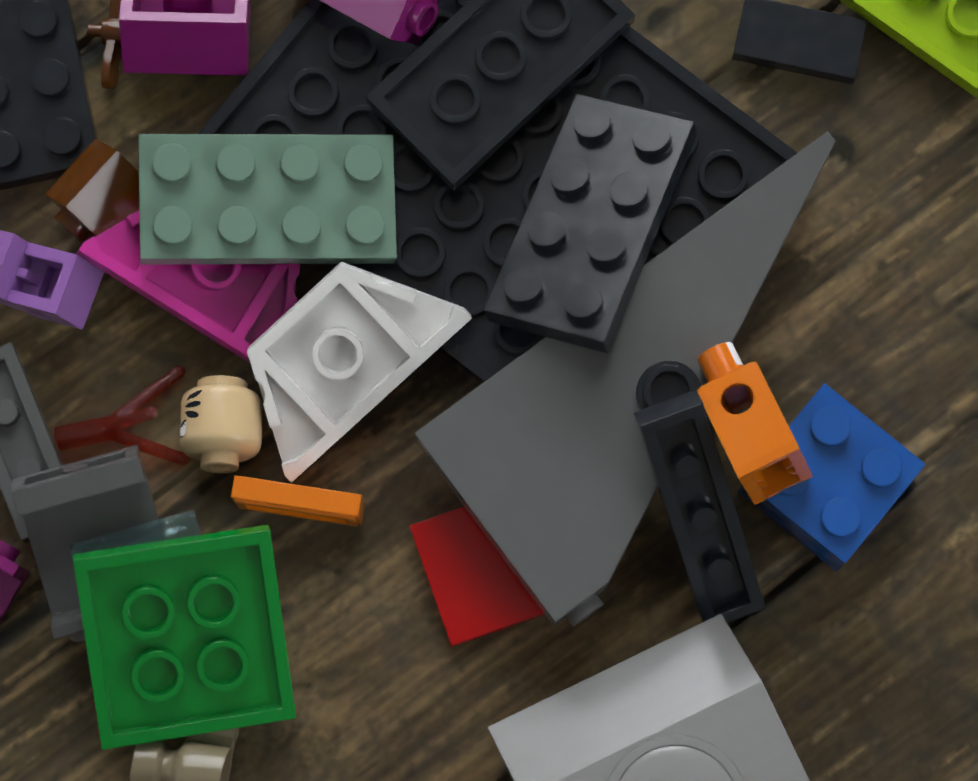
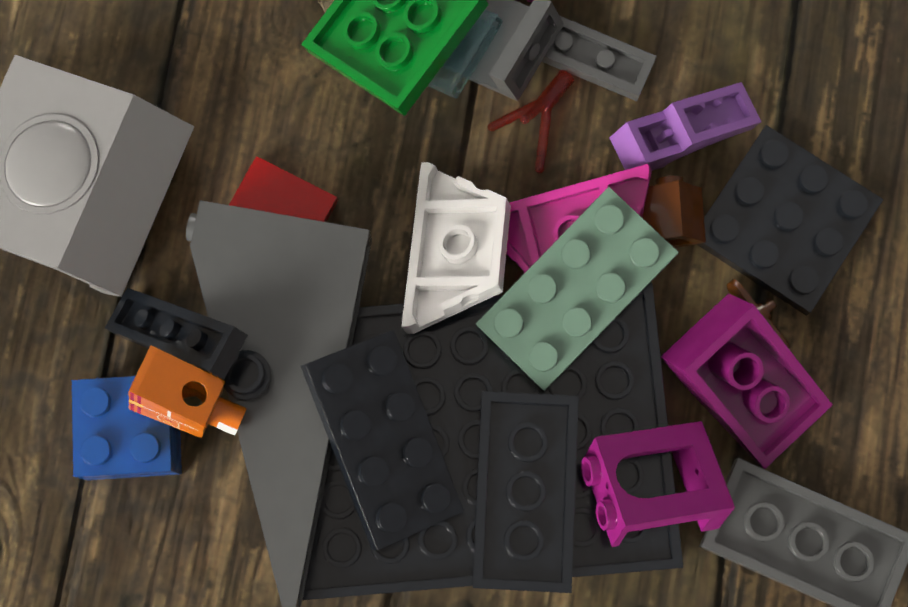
camera: 135 degrees right, 0 degrees up
tan head [179,375,263,474] -> none
orange tile [231,475,365,527] -> none

